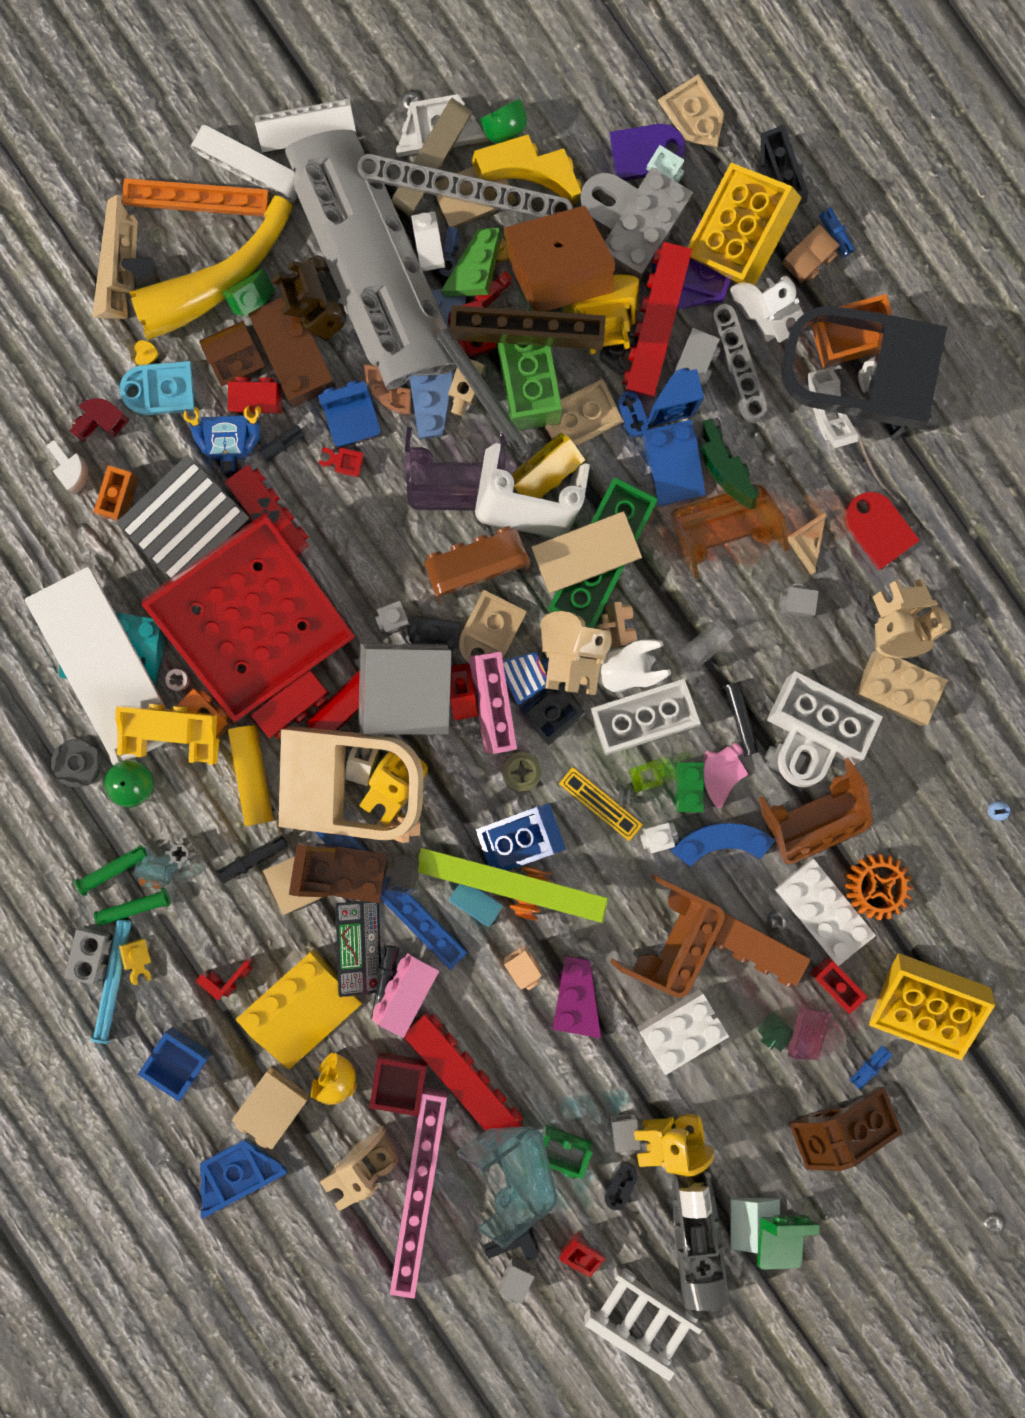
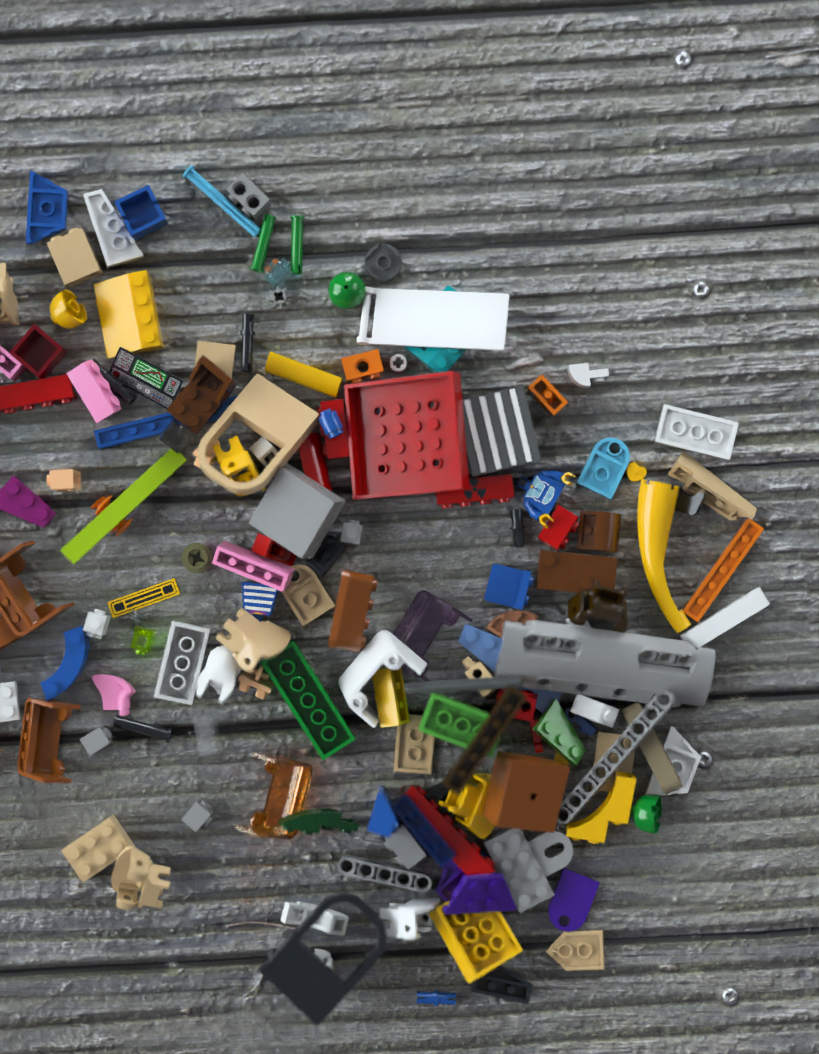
camera: 120 degrees right, 0 degrees up
dark red brick [69,398,130,443] -> none
yellow bracket [115,703,219,765] -> none
yellow plate [119,938,151,985] -> none
red bracket [195,956,254,1000] -> none
green slope [223,268,275,316] -> none
white brick [255,98,356,152] -> none
red plate [319,447,364,478] -> none
medium azure slope [449,884,503,927] -> none
blue slope [476,803,566,870] -> none
black slope [519,684,586,746] -> none
tan tile [531,511,642,594] -> none
blue beam [618,391,648,438] -> none
blue slope [641,419,706,507] -> none
light aqua bracket [646,145,685,183] -> none
green brick [675,762,704,812] -> none
white brick [767,671,883,787] -> none
medium nougat brick [782,224,840,284] -> none
tan tile [786,512,827,575] -> none
orange piece [811,293,893,368] -> none
red tile [845,492,920,570] -> none
none -> white wing [83,189,144,268]
none -> blue brick [318,409,344,439]
none -> clear blue brick [391,793,458,868]
none -> dark purple wing [443,873,516,915]
none -> white plate [654,404,739,460]

